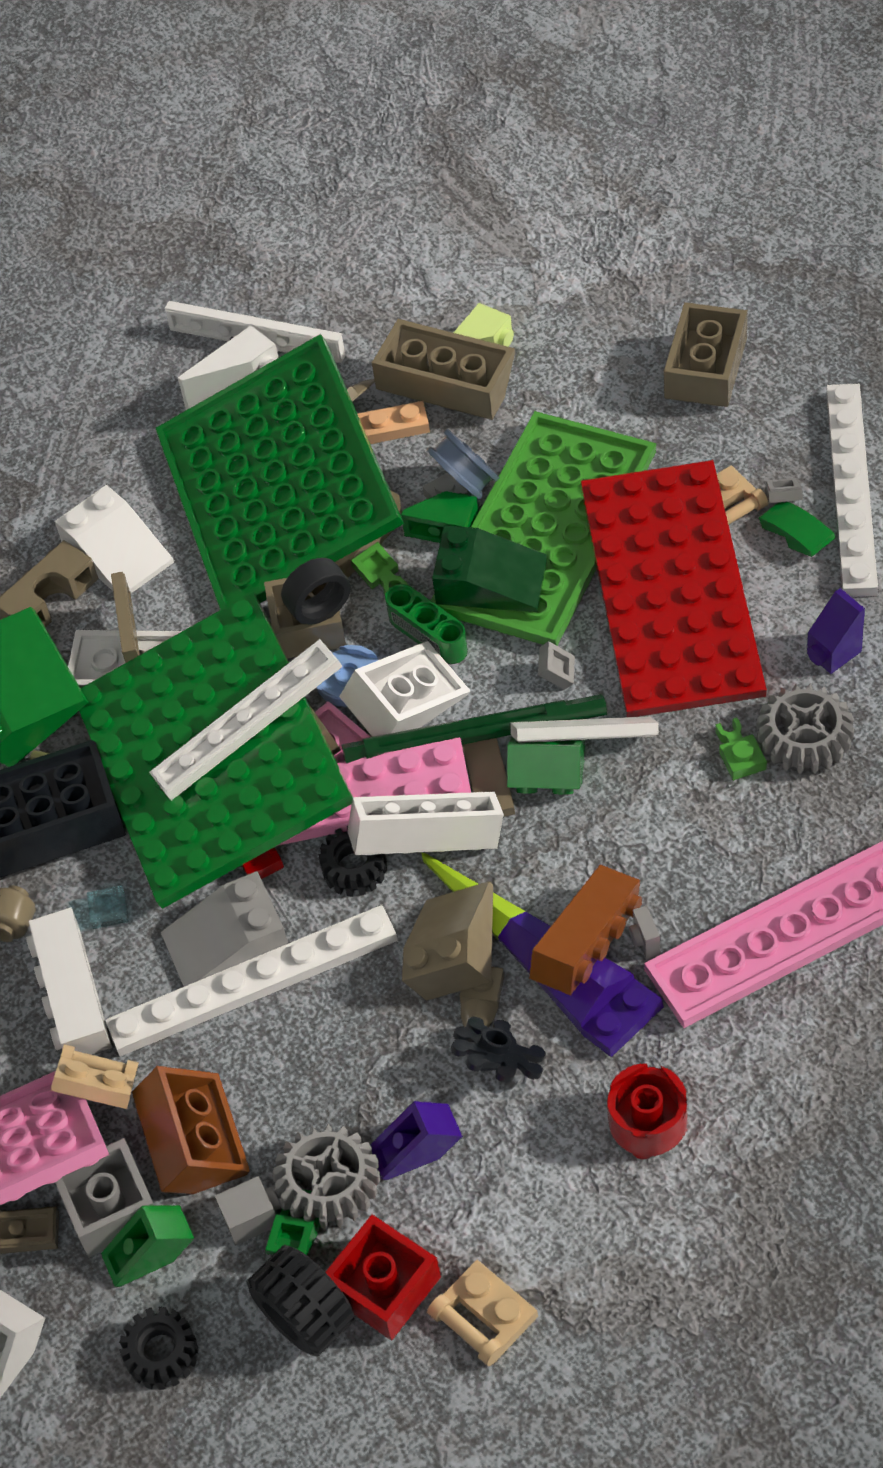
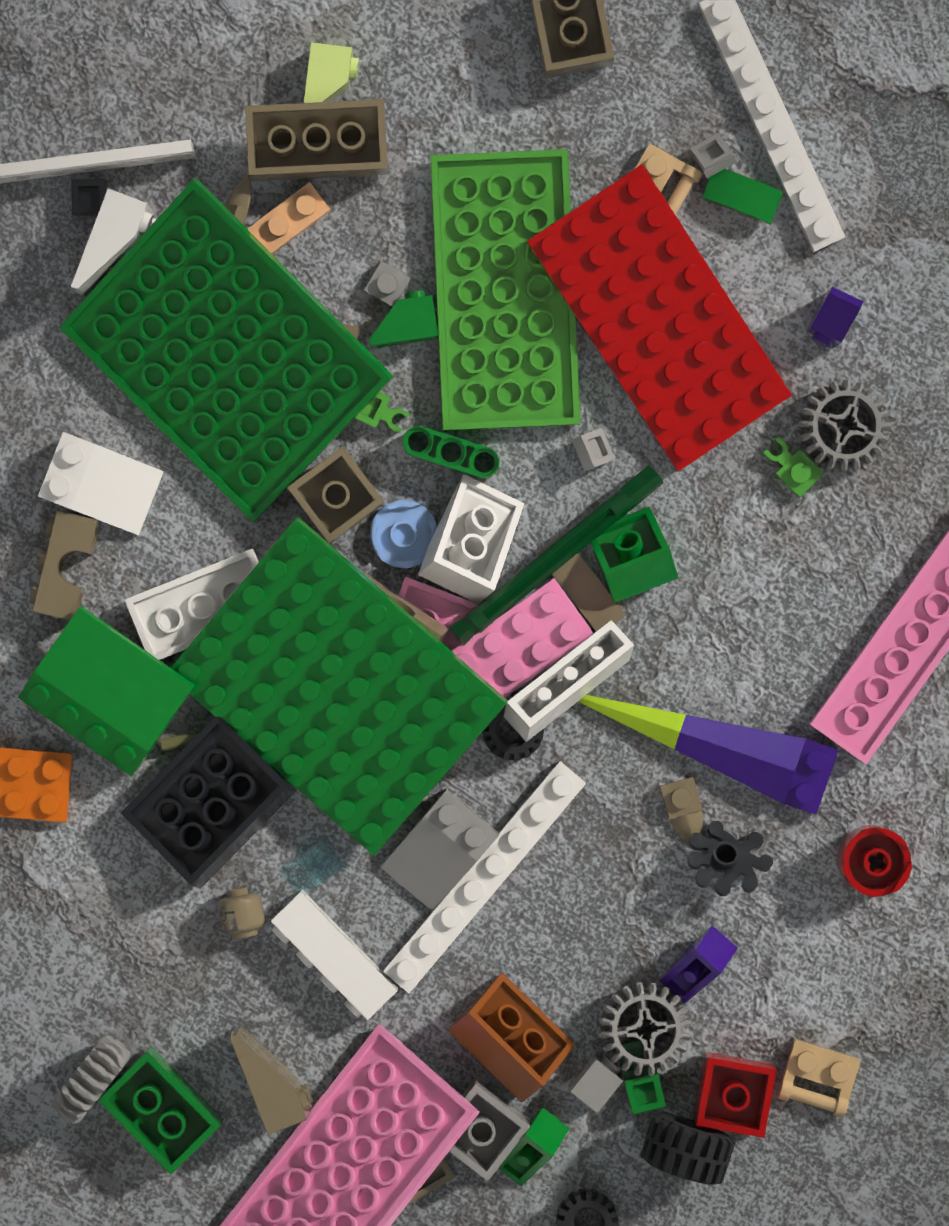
camera: 30 degrees left, 35 degrees up
tan plate [50,1044,139,1109] -> none
dark tan tile [111,572,140,663] -> none
white tile [149,639,343,801] -> none
black tyre [281,557,351,625] -> none
dark tan slope [402,881,493,1001] -> none
sand blue wheel [426,428,500,500] -> none
dark green slope [432,525,547,612] -> none
white tile [511,716,659,743] -> none
dark orange brick [529,864,642,996] -> none
light grey plate [629,906,661,960] -> none

